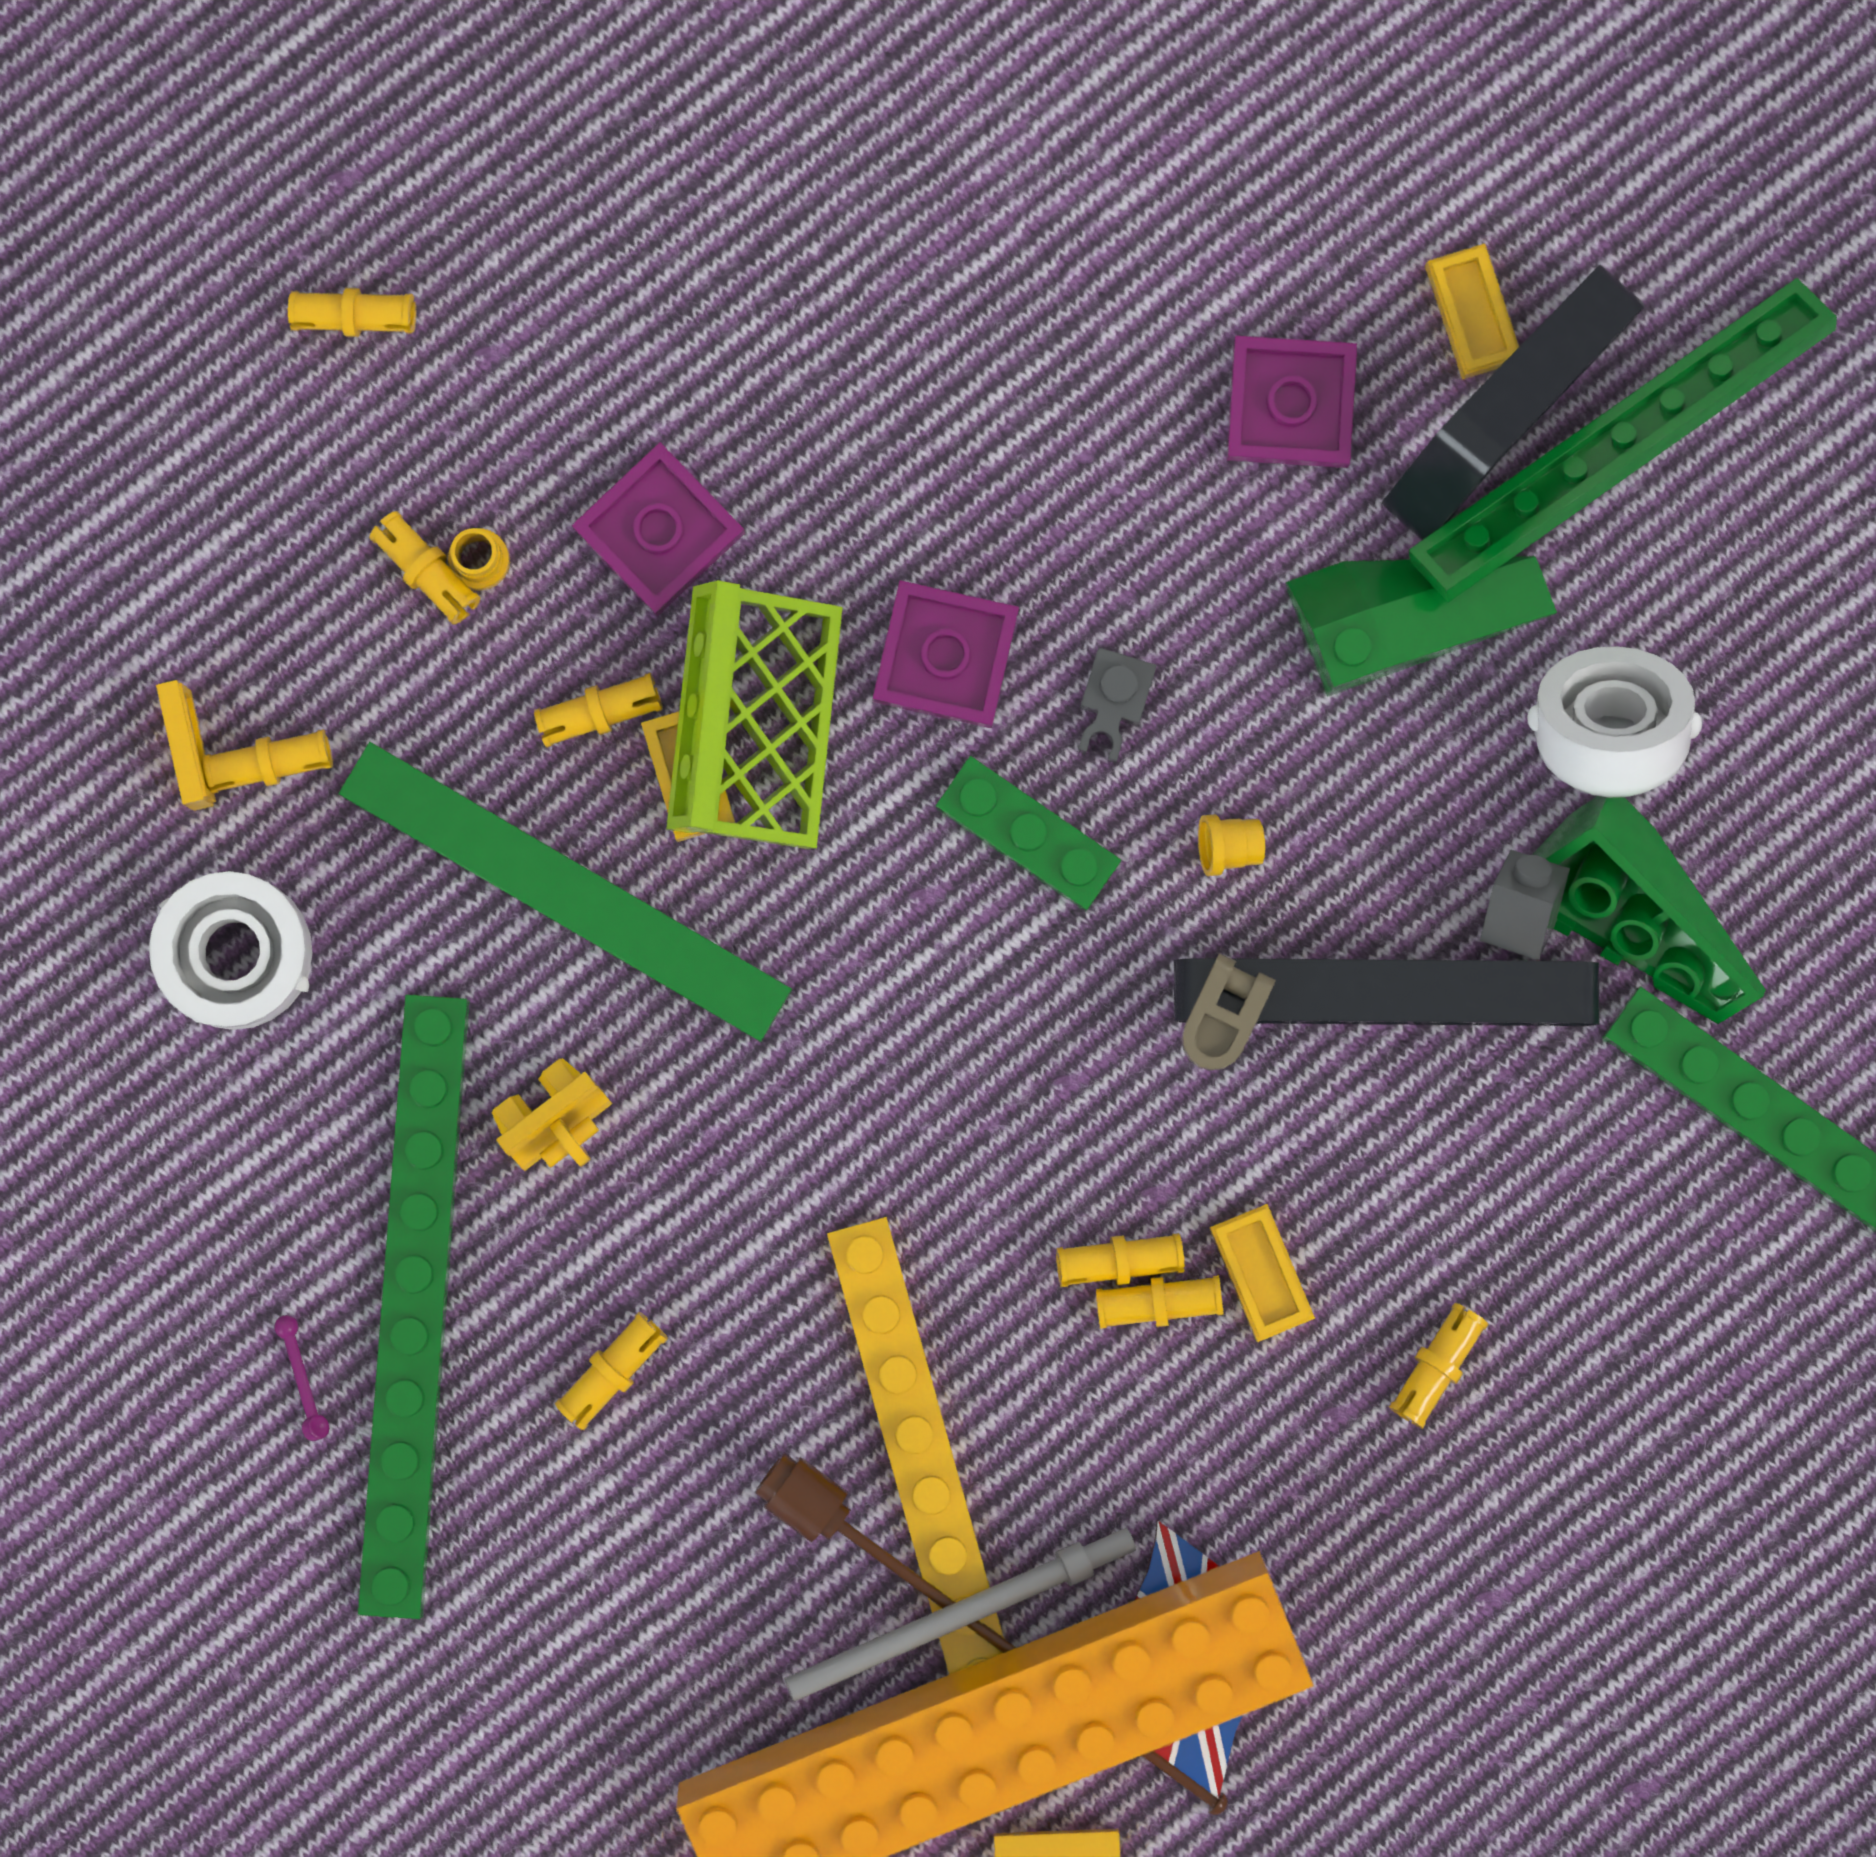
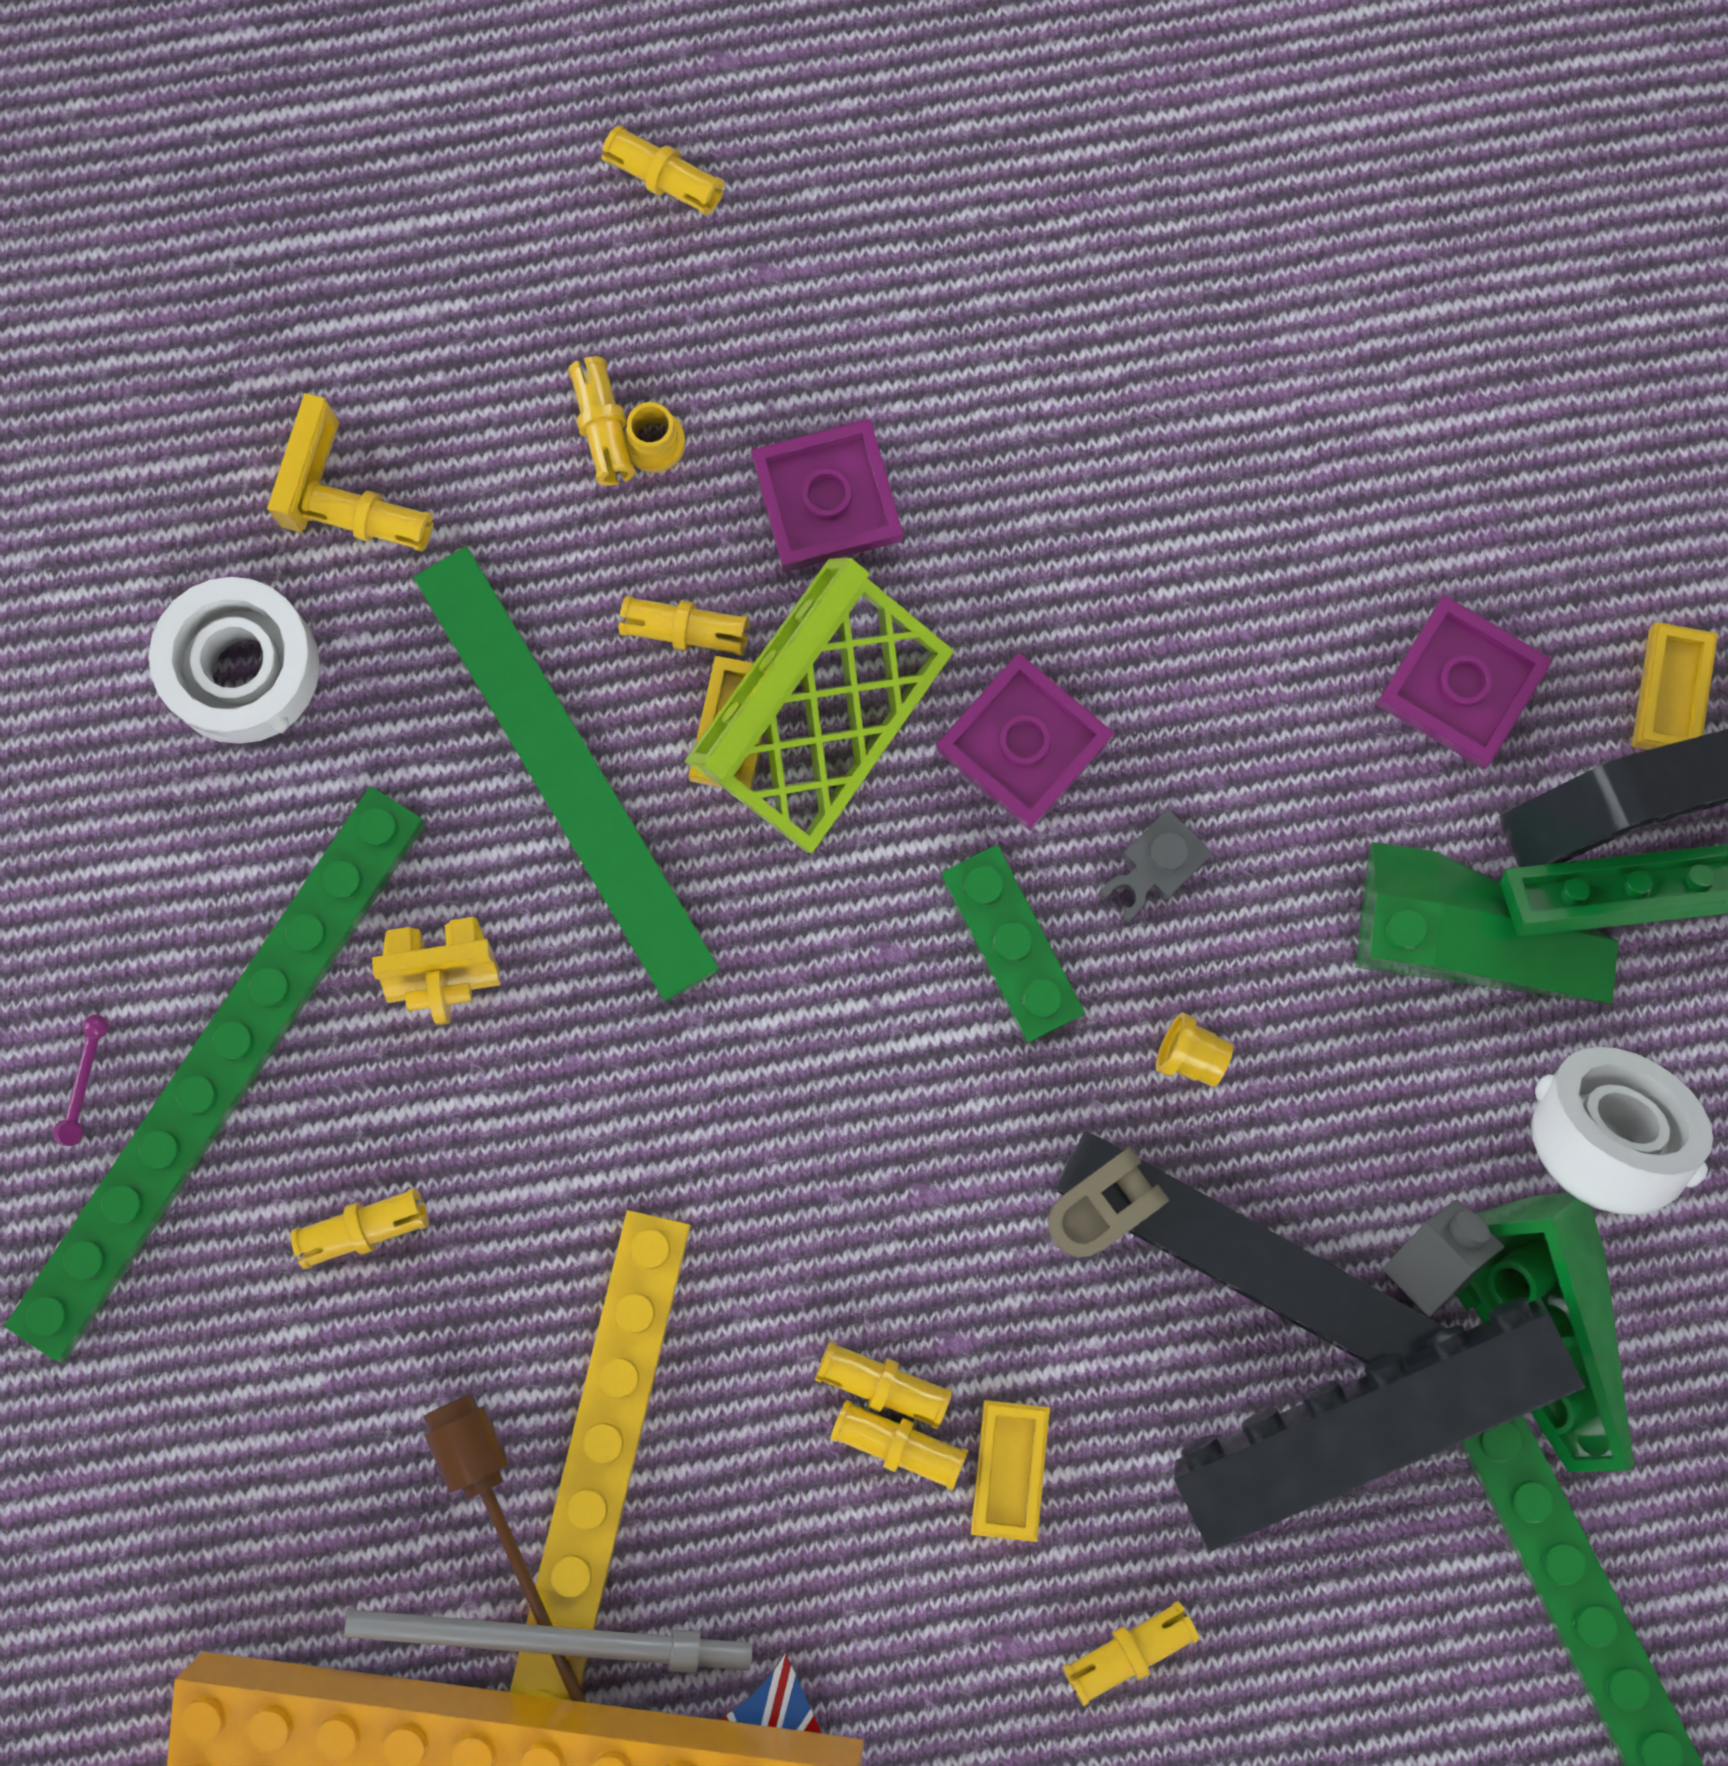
camera: 30 degrees right, 5 degrees down
none -> black brick [1174,1298,1586,1552]

